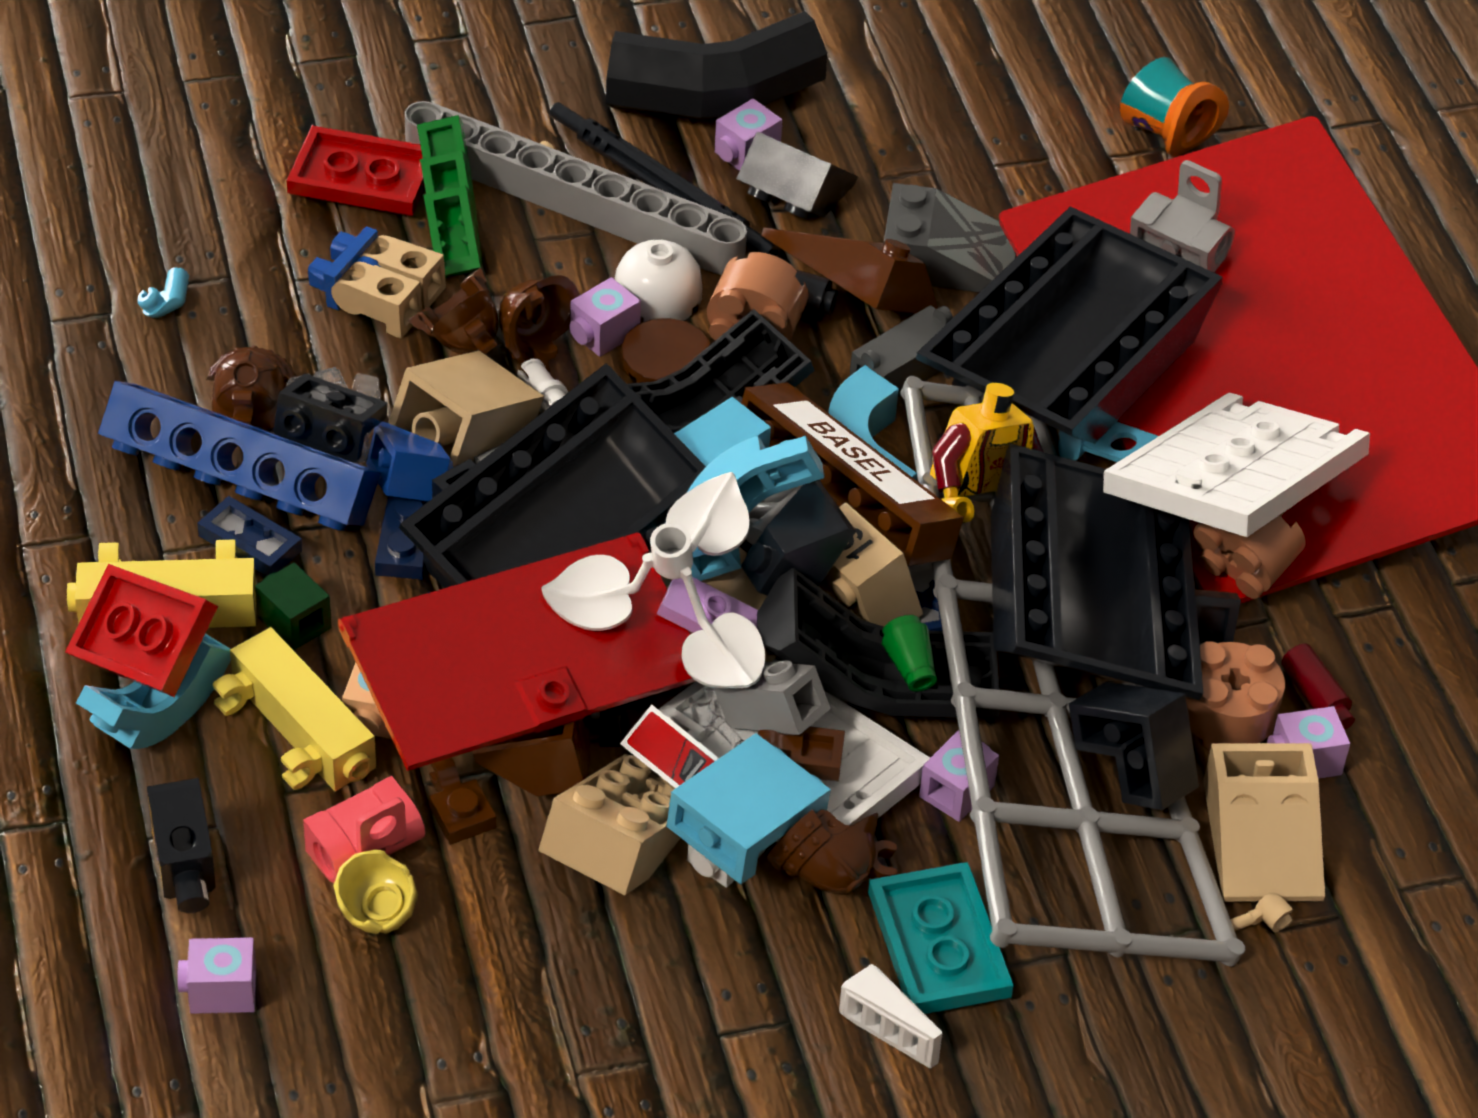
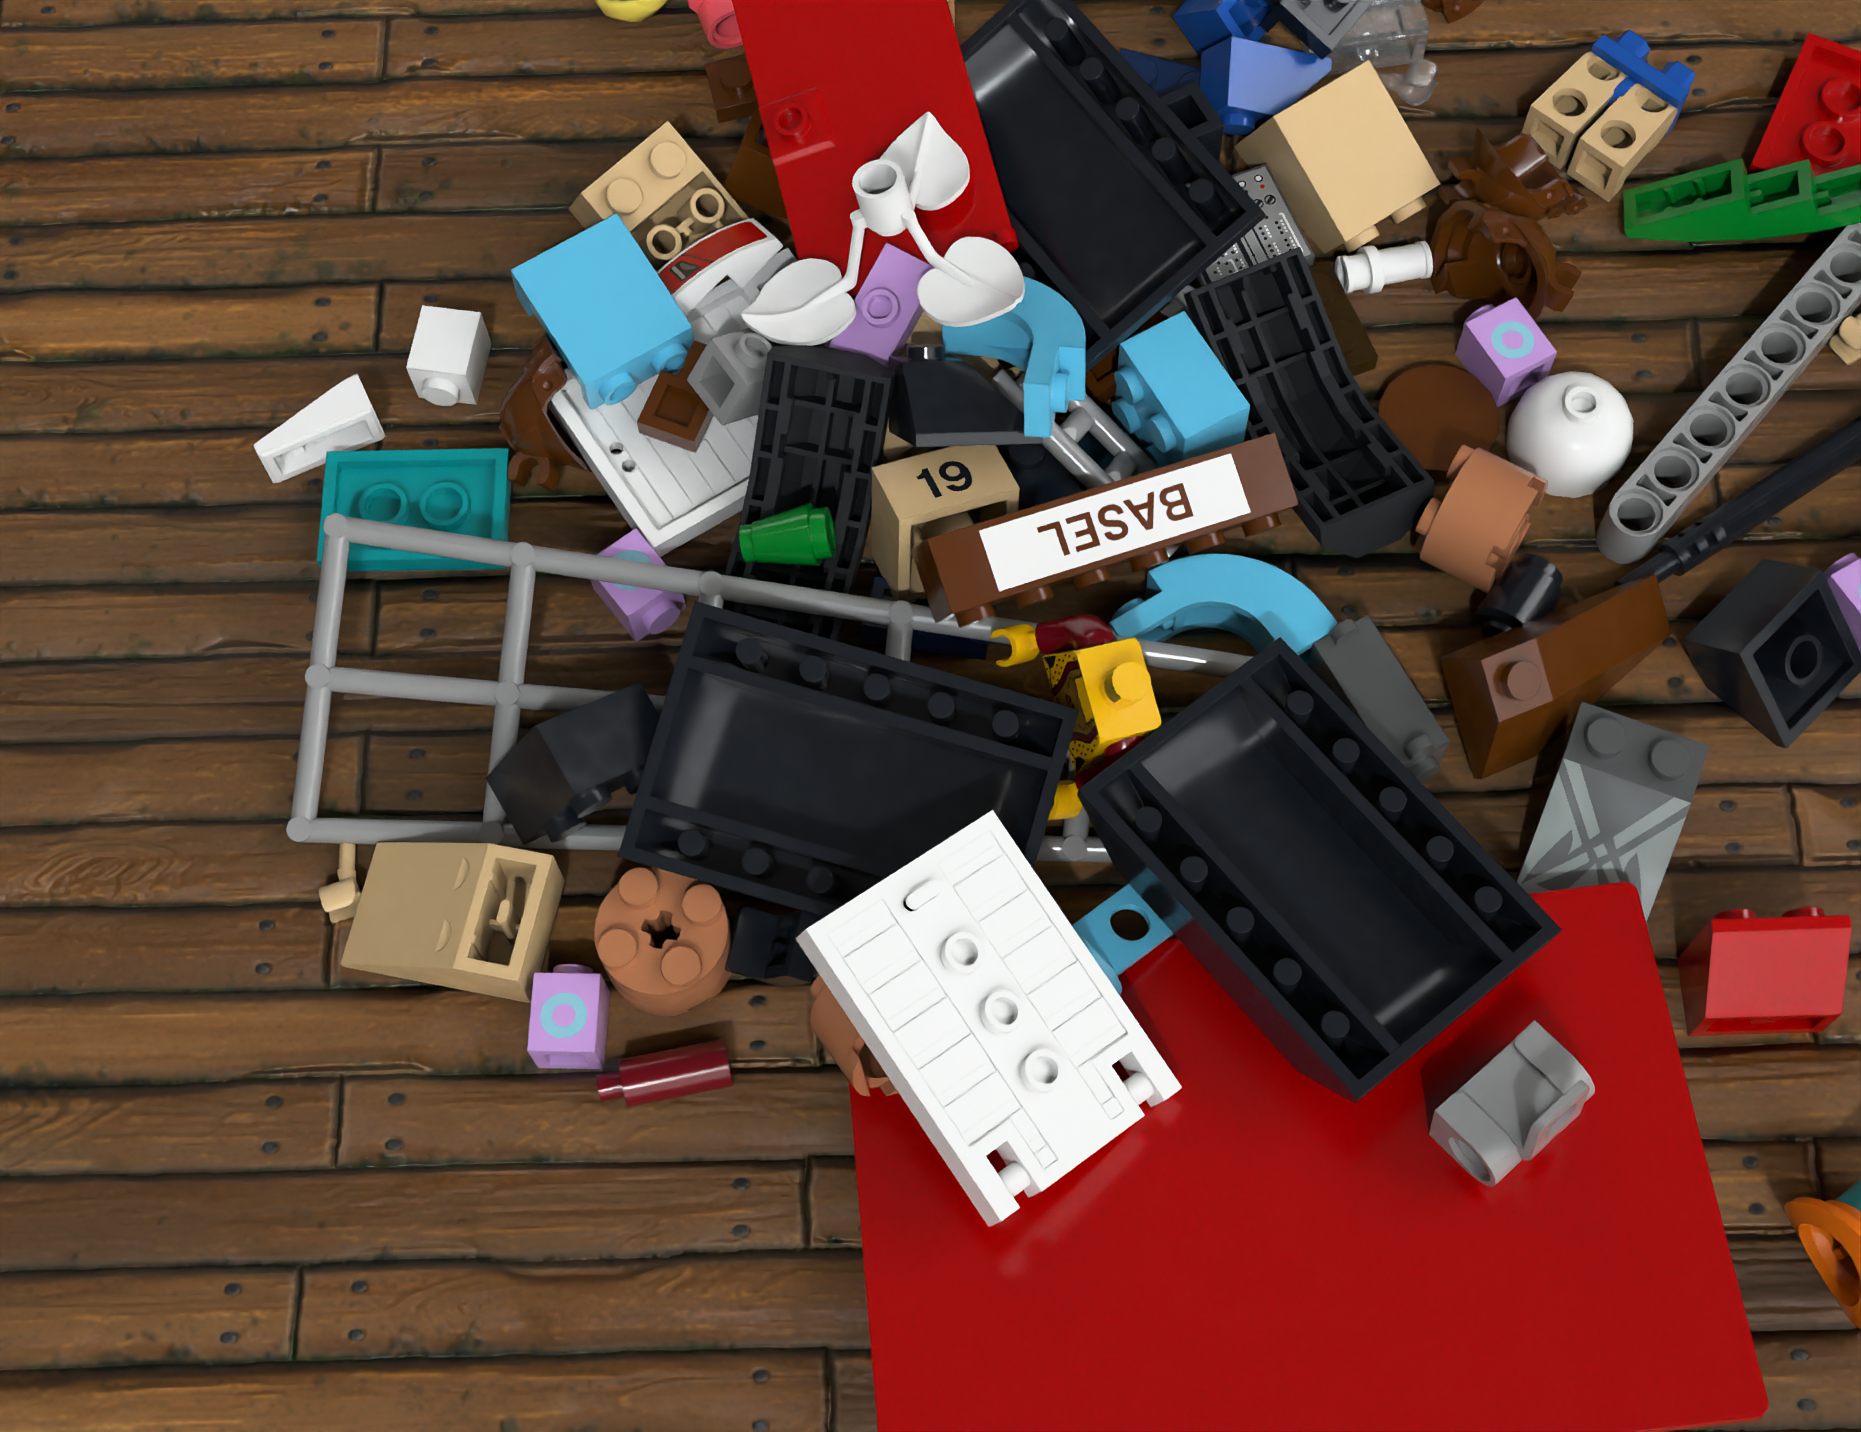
camera: 110 degrees right, 20 degrees up
none -> white brick [406,305,492,406]
none -> slope [1677,907,1852,1036]

